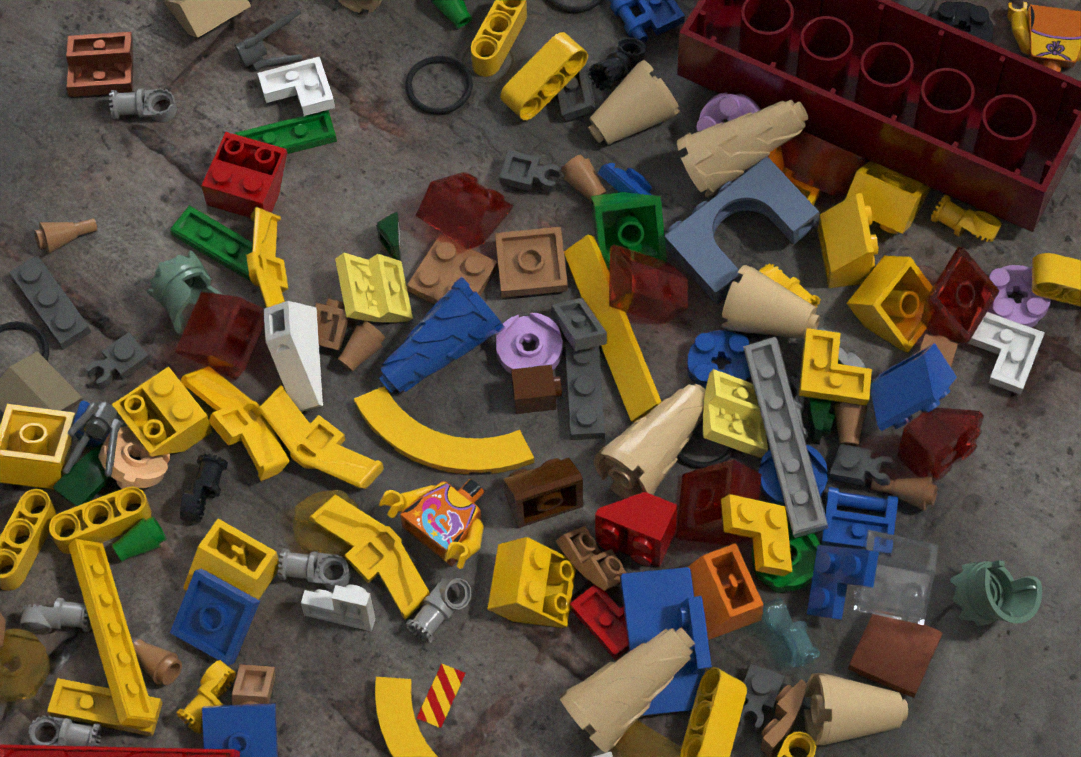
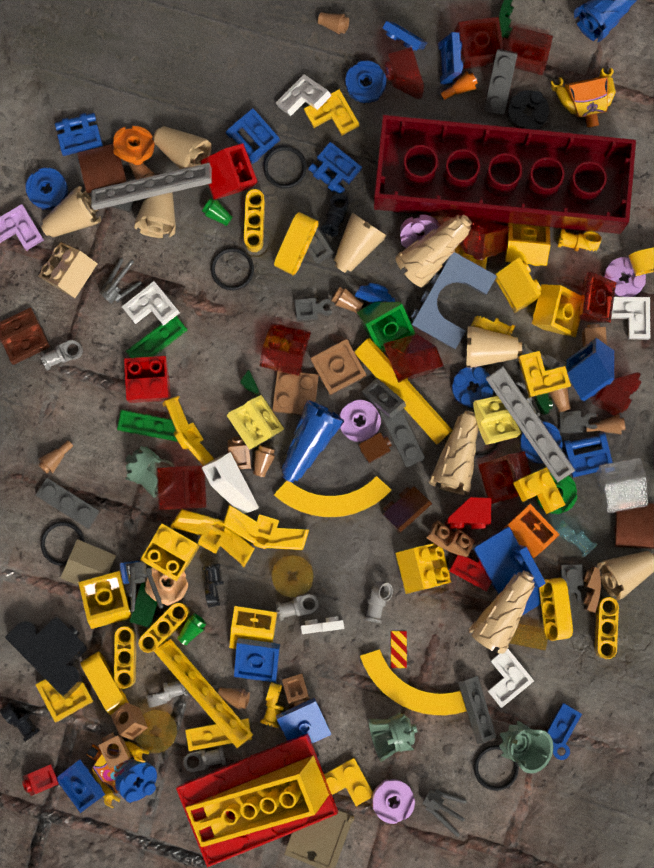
camera: 20 degrees left, 20 degrees up
dark grey plate [86,332,150,389] -> none
yellow plate [309,494,430,620] -> none
torso [378,479,484,569] -> none
blue plate [807,545,879,620] -> none

